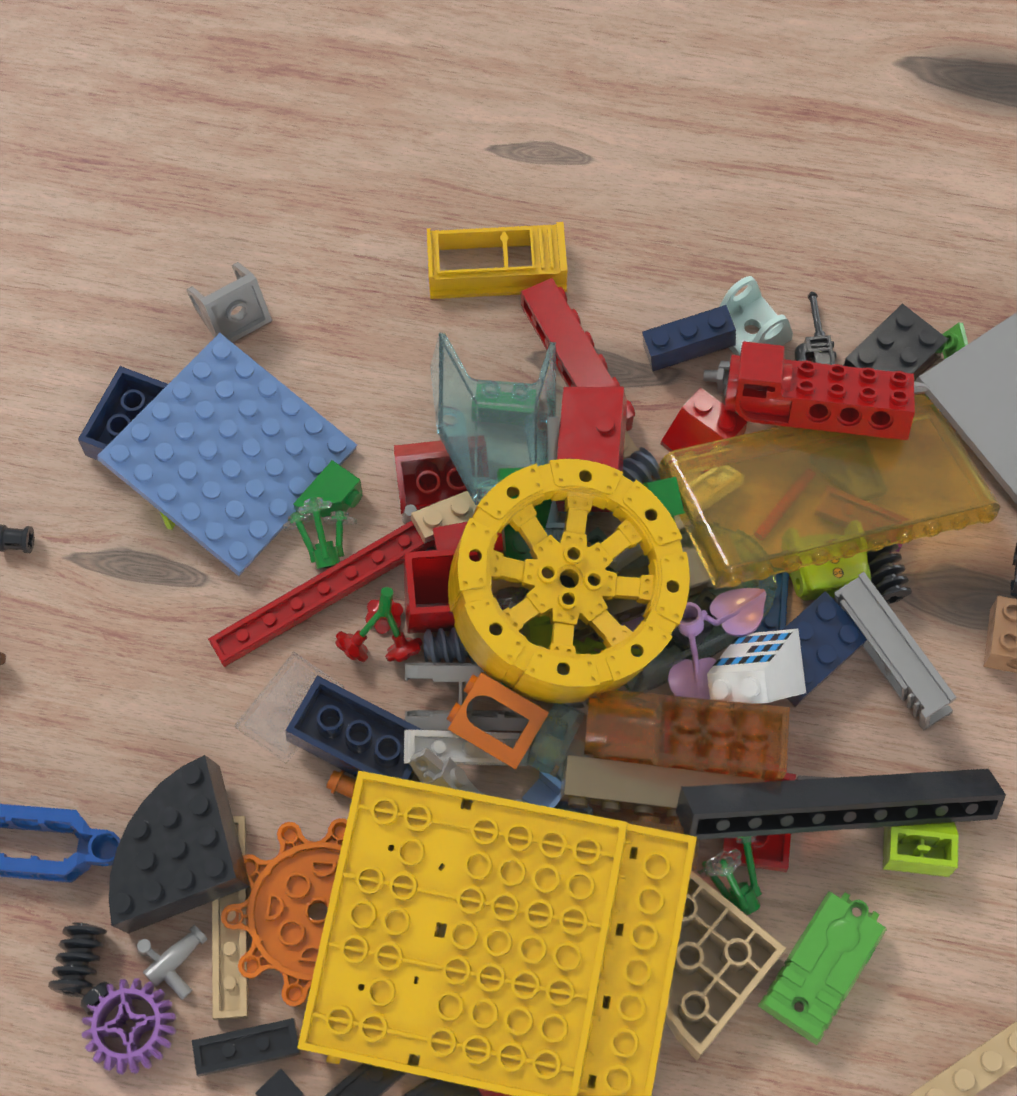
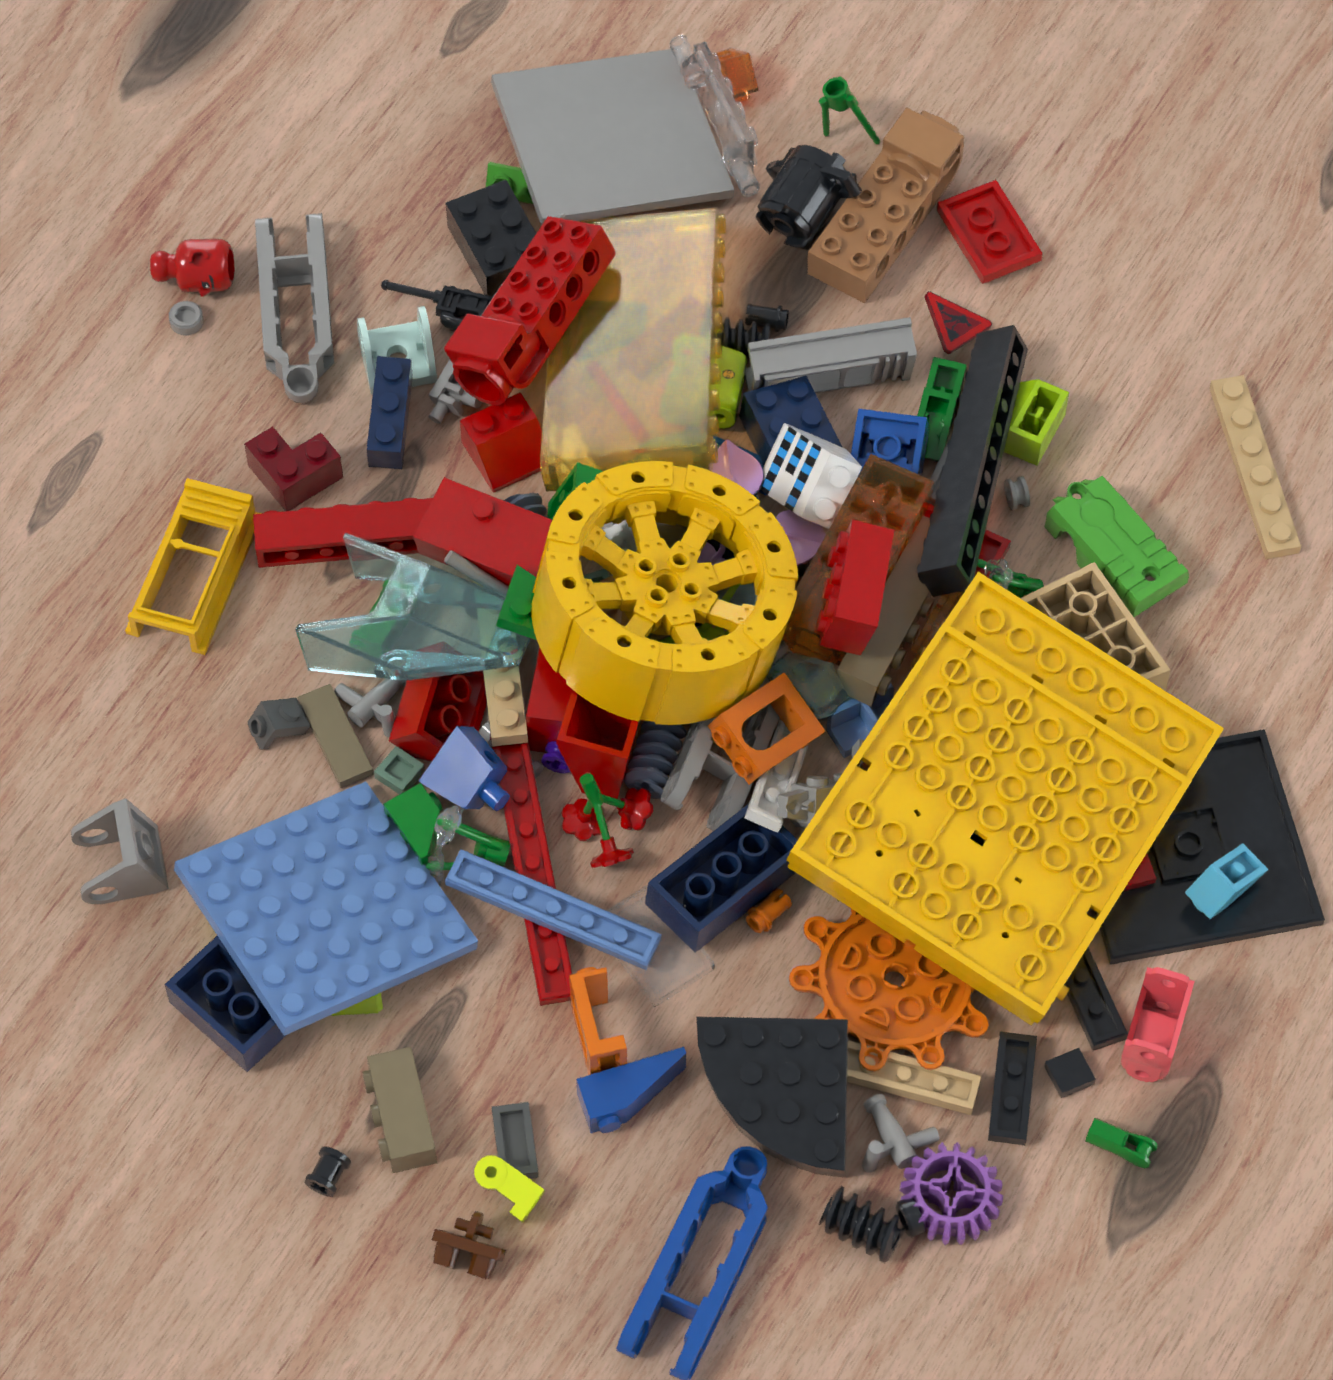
camera: 70 degrees left, 5 degrees down
none -> red piece [150,238,235,297]
none -> light grey tile [169,301,204,335]
none -> dark red brick [244,426,343,511]
none -> dark grey bracket [248,698,311,750]
none -> light grey piece [255,213,334,404]
none -> dark tan tile [297,684,374,788]
none -> light grey piece [334,666,409,738]
none -> dark tan brick [362,1047,437,1173]
none -> sand green plate [374,746,425,795]
none -> torso [419,726,510,811]
none -> medium blue tile [445,849,662,971]
none -> neon yellow leg [474,1155,545,1223]
none -> dark grey tile [491,1102,539,1179]
none -> orange panel [569,967,627,1075]
none -> blue slope [576,1047,686,1133]
none -> black pin [745,304,789,332]
none -> red brick [816,519,895,656]
none -> blue brick [851,408,930,521]
none -> green slope [917,357,967,462]
none -> piece [924,292,992,355]
none -> light grey bush [1004,476,1030,510]

